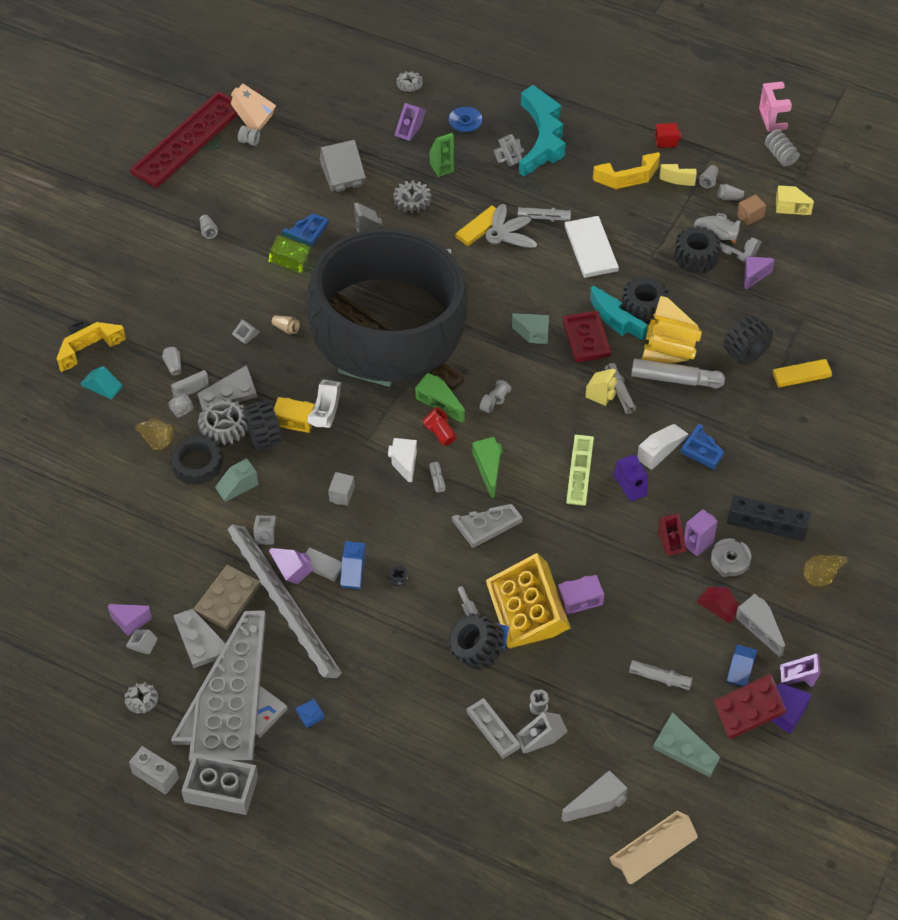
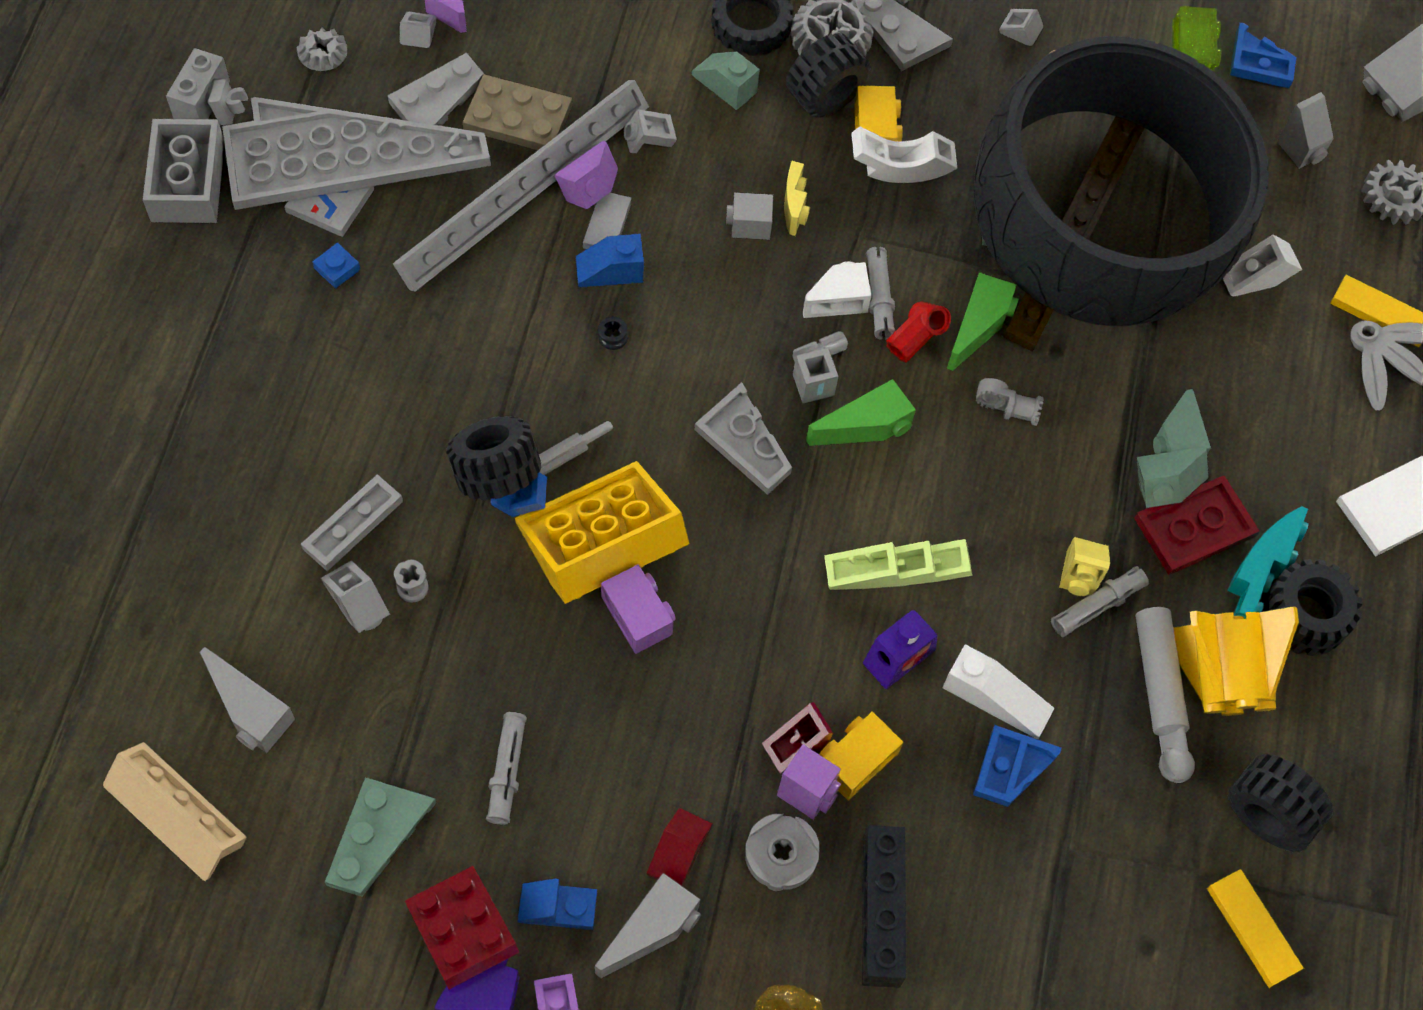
camera: 70 degrees right, 10 degrees up
none -> light grey tile [208,79,248,125]
none -> light yellow slope [784,161,810,236]
none -> light grey brick [793,348,839,403]
none -> yellow brick [819,711,903,801]
none -> light grey pin [866,247,895,340]
none -> sand green slope [1137,447,1208,508]

